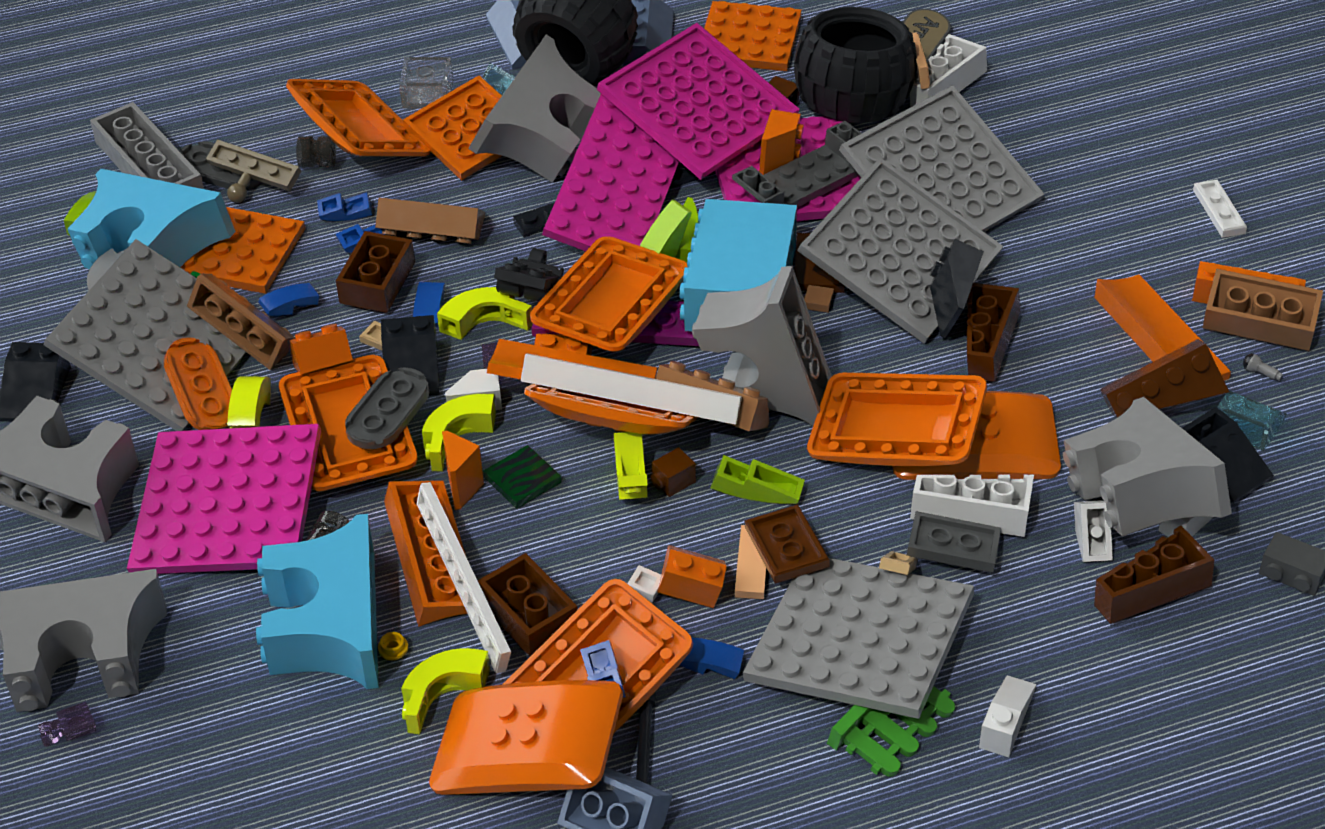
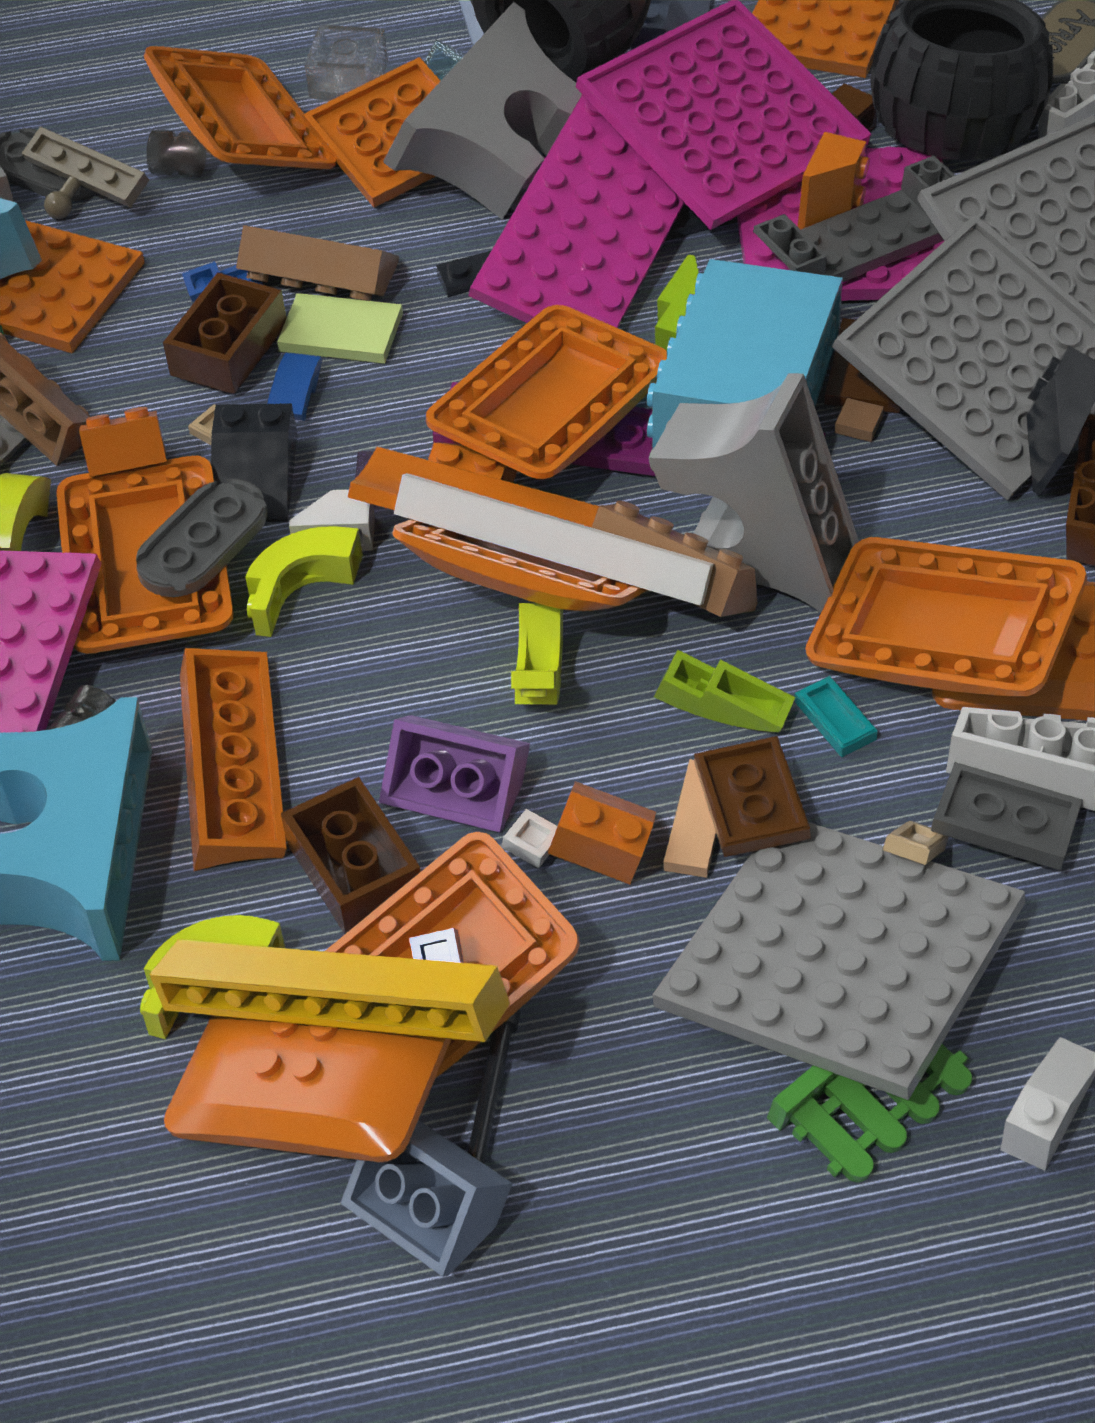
camera: 10 degrees right, 5 degrees up
blue slope [258,283,319,317] -> none
blue slope [317,192,372,221] -> none
yellow plate [378,632,408,660] -> none
white tile [416,482,511,673] -> none
neon yellow arch [437,287,533,340] -> none
orange slope [442,431,484,510] -> none
dark green tile [483,445,561,509] -> none
black plate [494,248,564,302] -> none
lime slope [640,200,692,257] -> none
reddish brown brick [651,447,696,497] -> none
blue slope [679,638,744,679] -> none
light nougat tile [912,32,930,89] -> none
none -> yellow brick [149,940,510,1042]
none -> yellowish green tile [277,293,403,363]
none -> medium lavender slope [379,715,530,832]
none -> teal tile [794,676,878,758]

